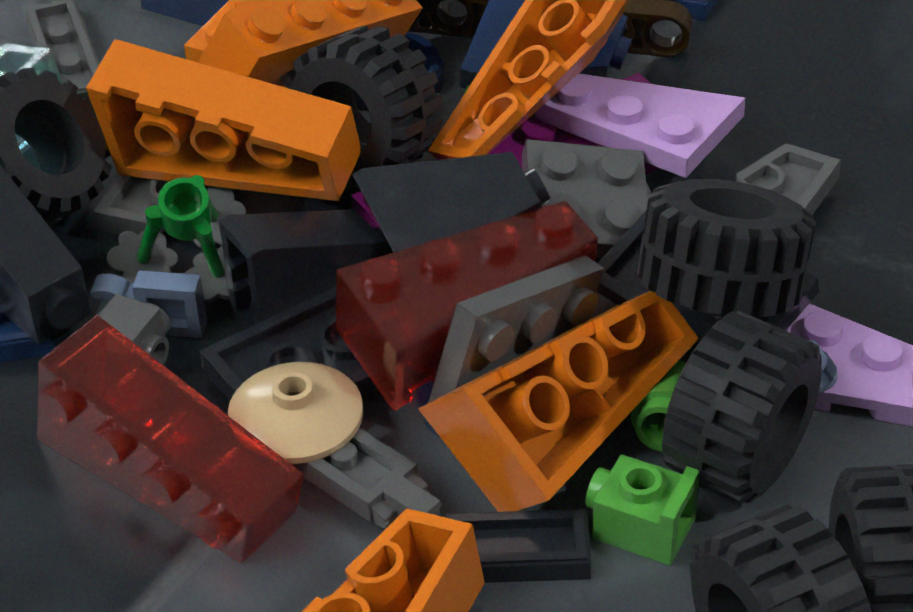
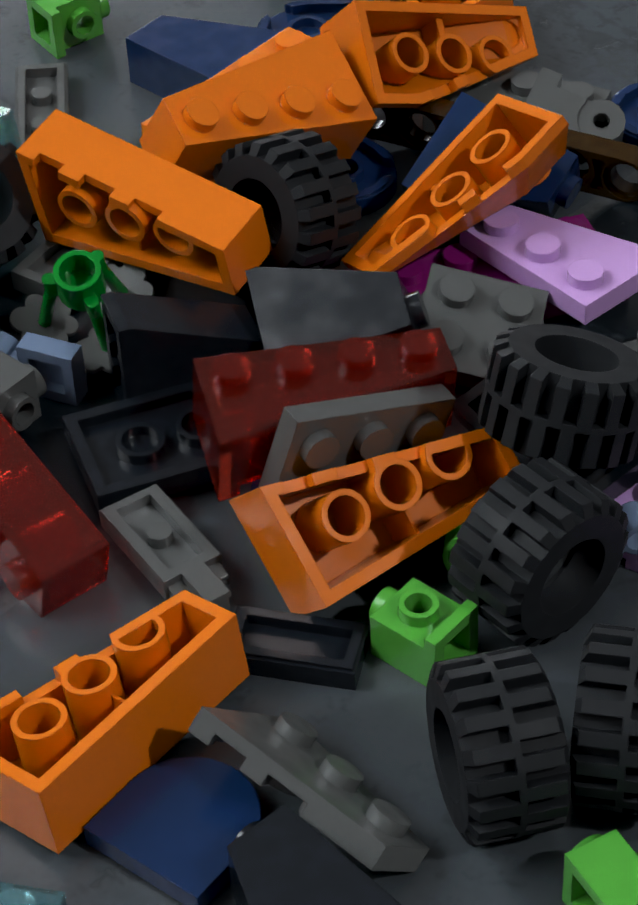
camera: 15 degrees right, 0 degrees up
tan dish [228,362,363,464] -> none

